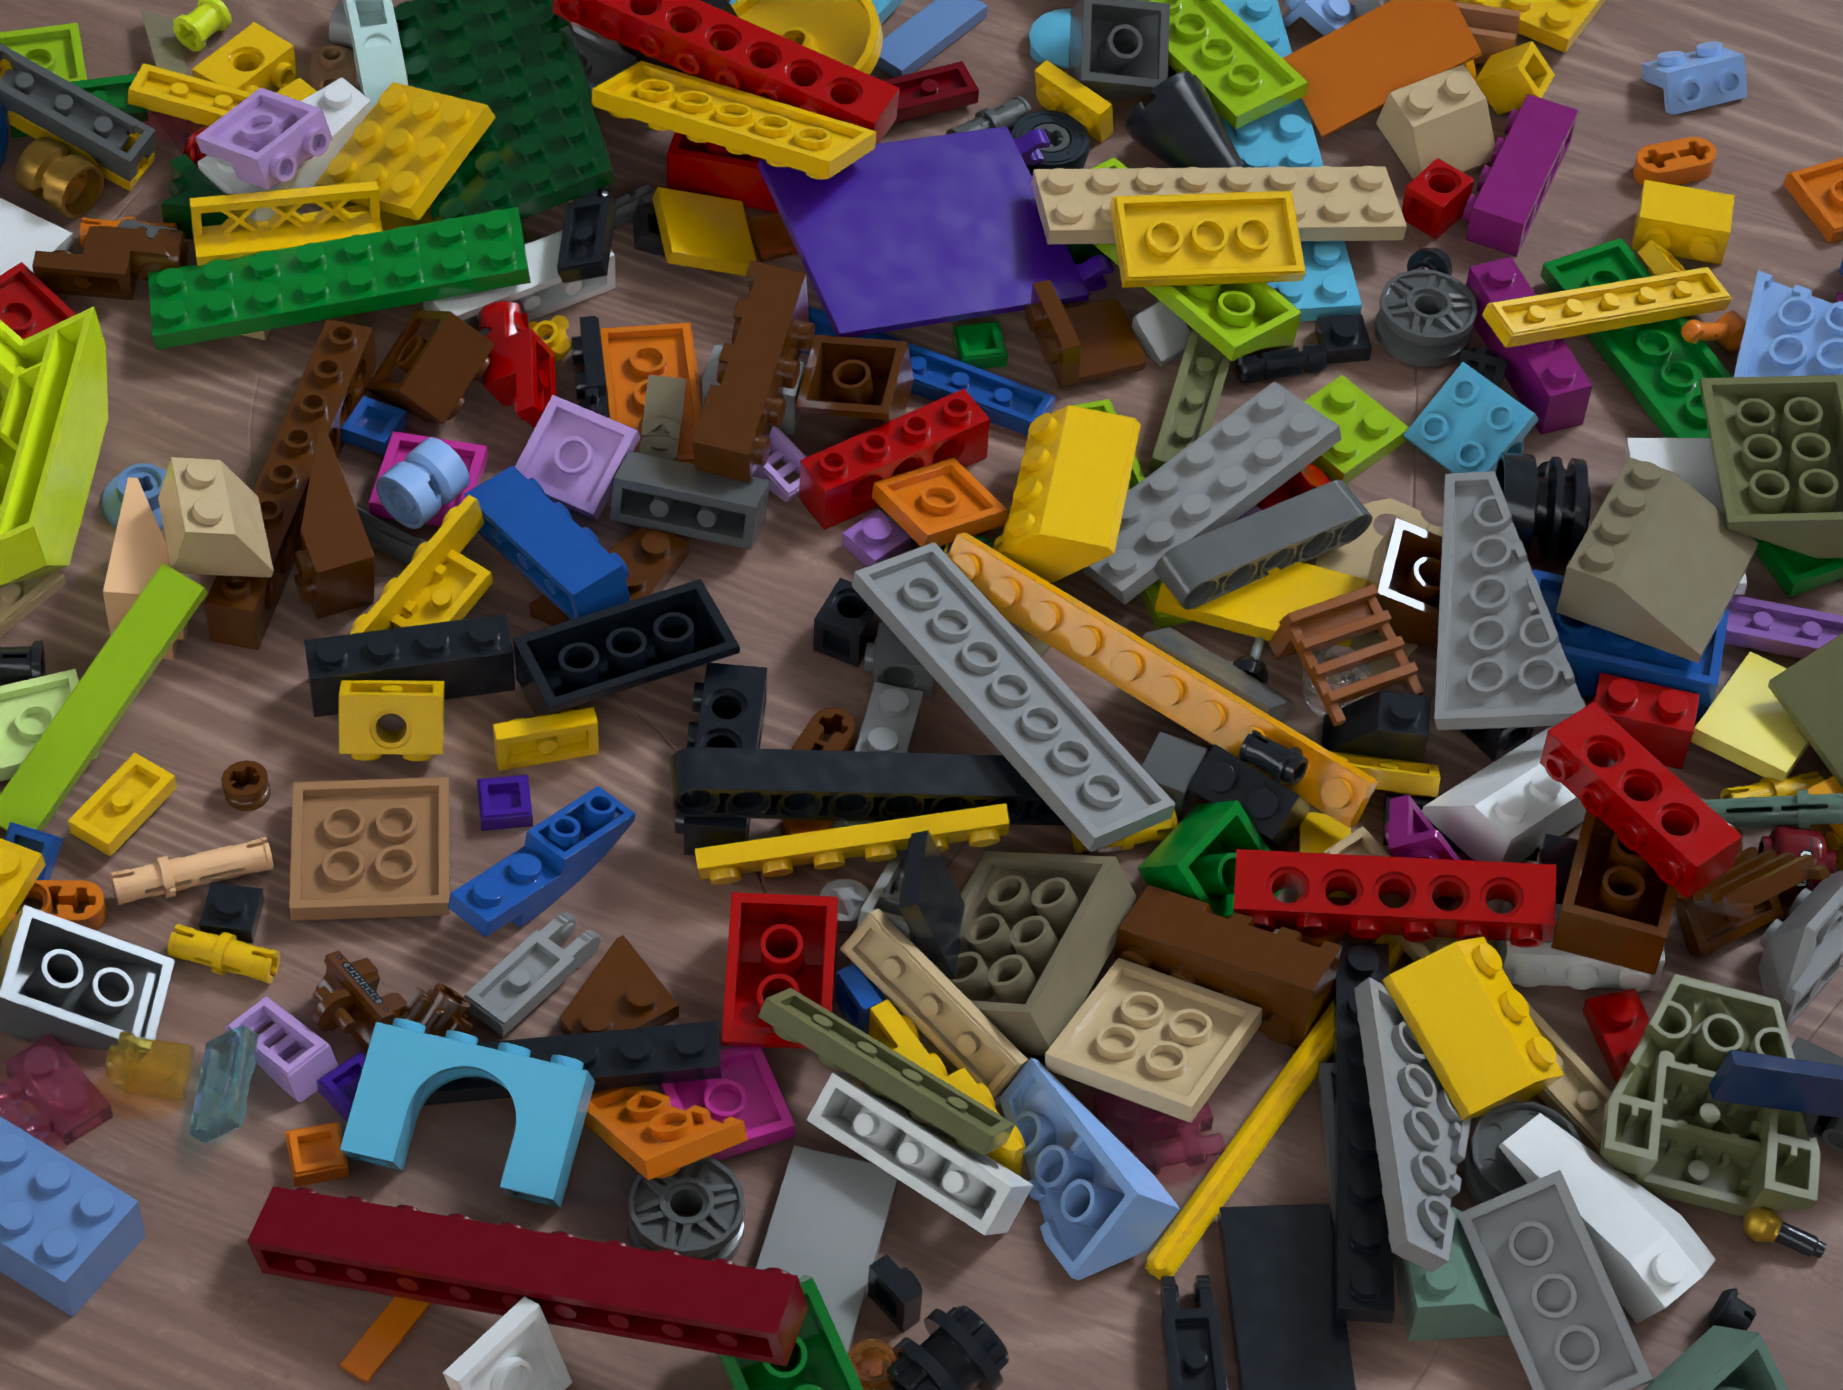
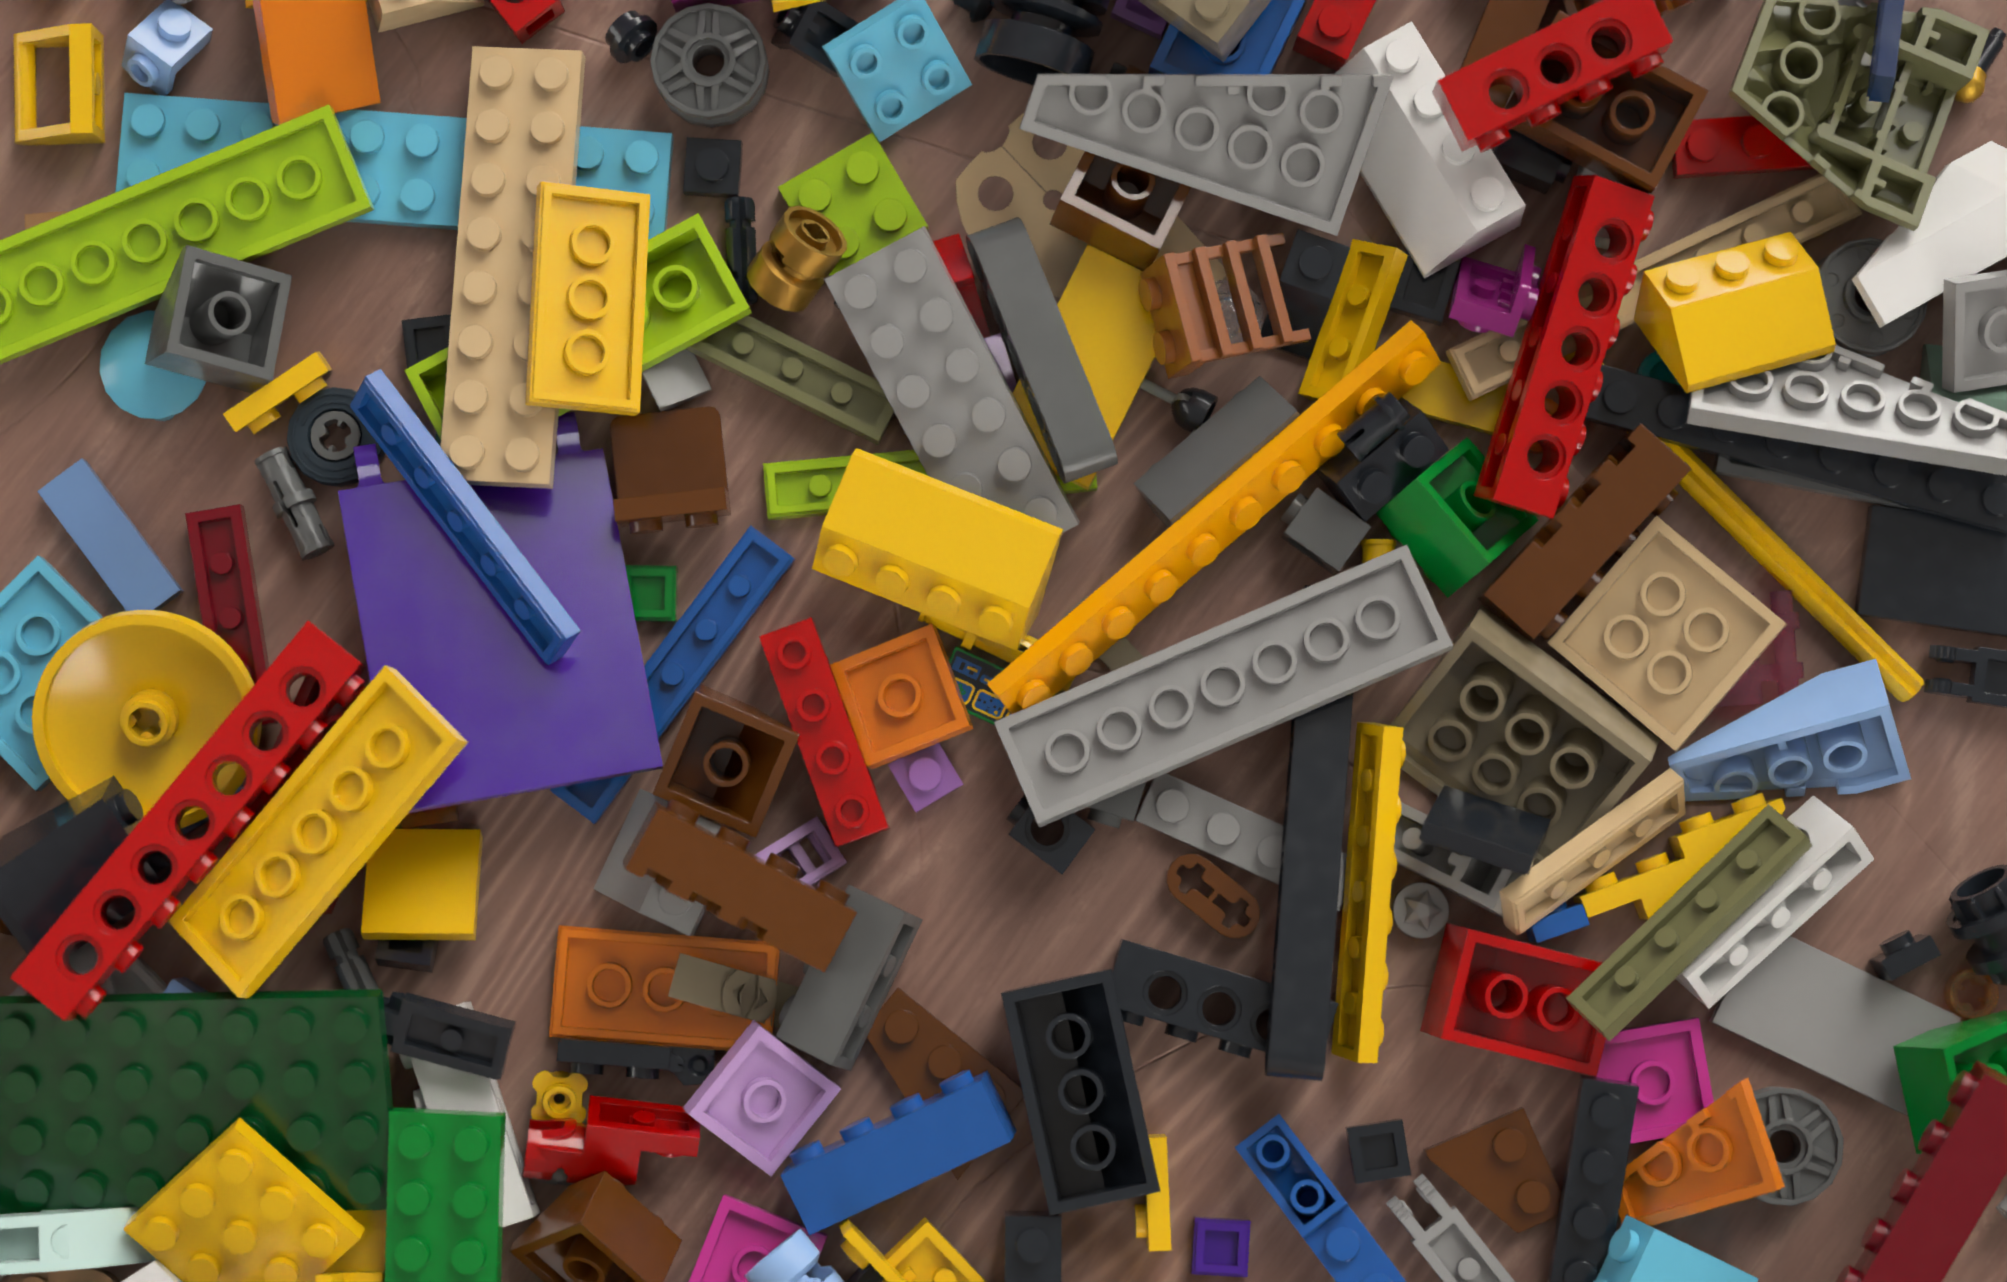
camera: 75 degrees left, 35 degrees up
black cone [1125,71,1245,168] -> none
none -> blue tile [350,369,581,665]
none -> pearl gold wheel [747,206,847,312]
none -> black plate [1345,1118,1411,1184]

